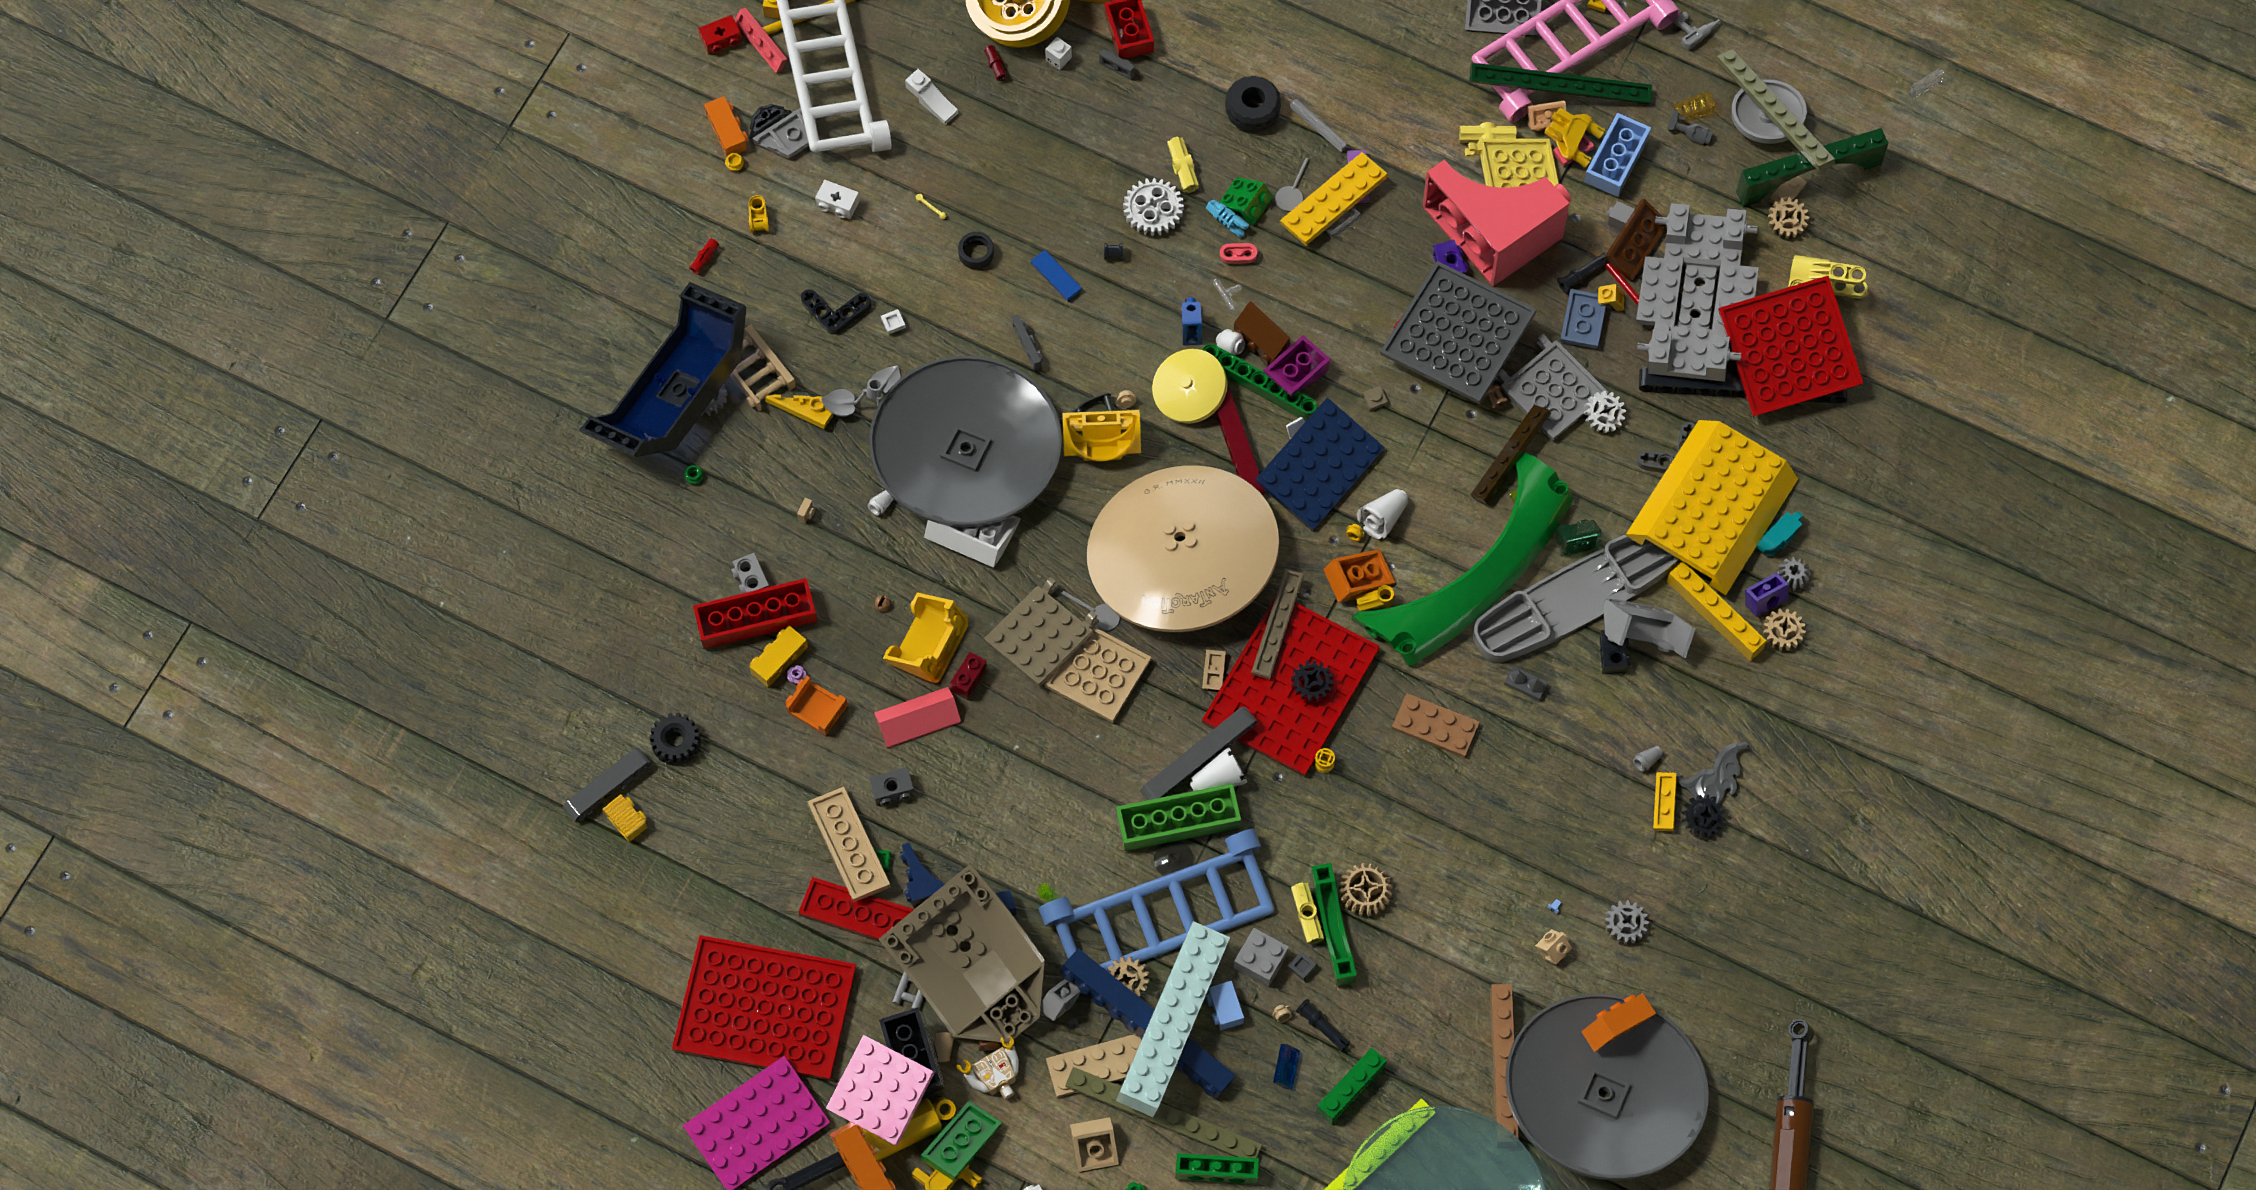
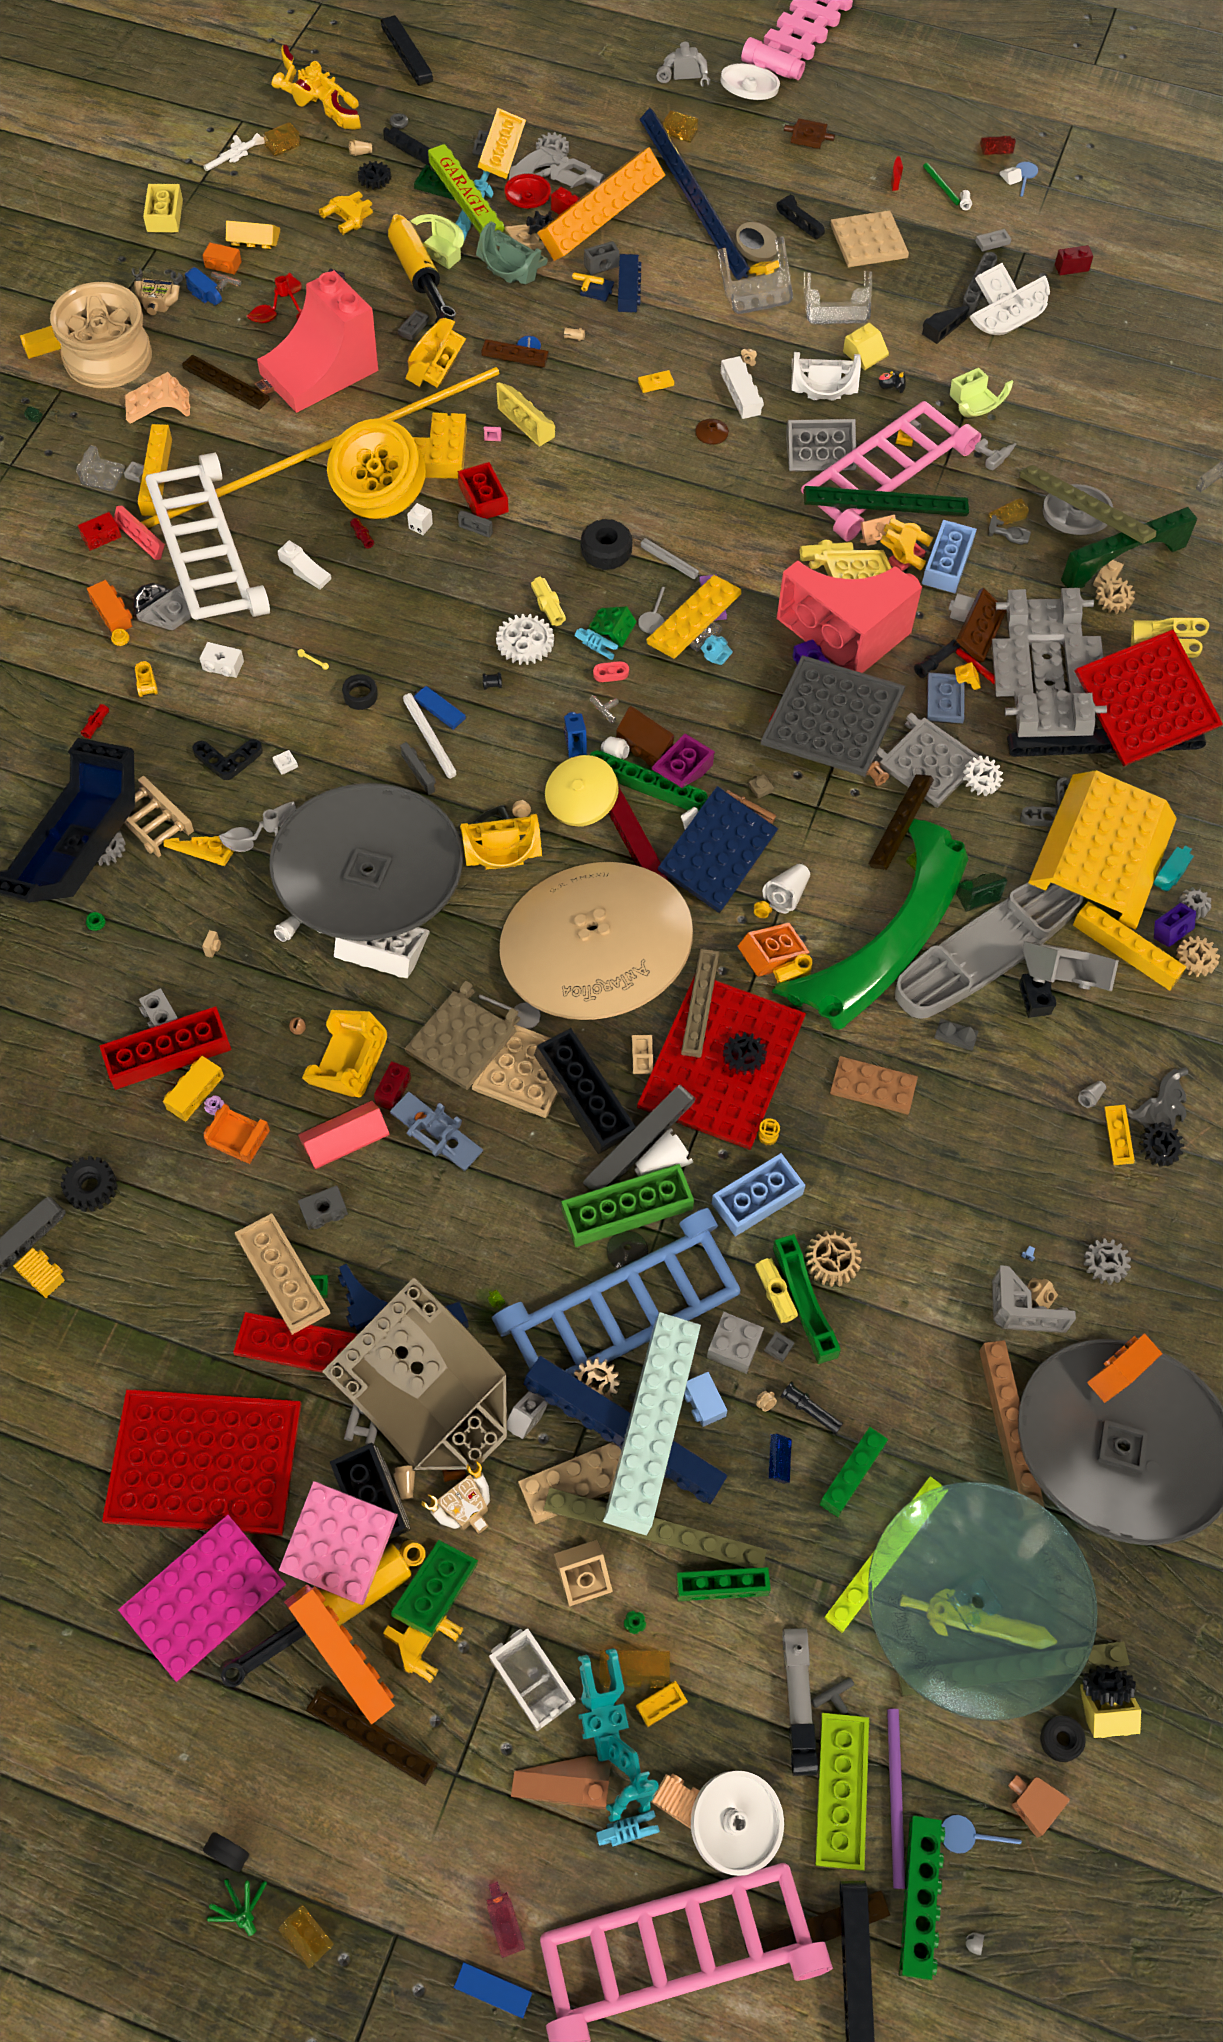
camera: 10 degrees left, 5 degrees down
none -> sand blue piece [390,1092,483,1171]
none -> white axle [403,693,456,779]
none -> black brick [534,1028,636,1154]
none -> medium azure brick [700,635,733,665]
none -> light blue brick [712,1153,805,1237]
none -> medium nougat axle [727,790,776,824]
none -> light grey bracket [992,1265,1076,1333]

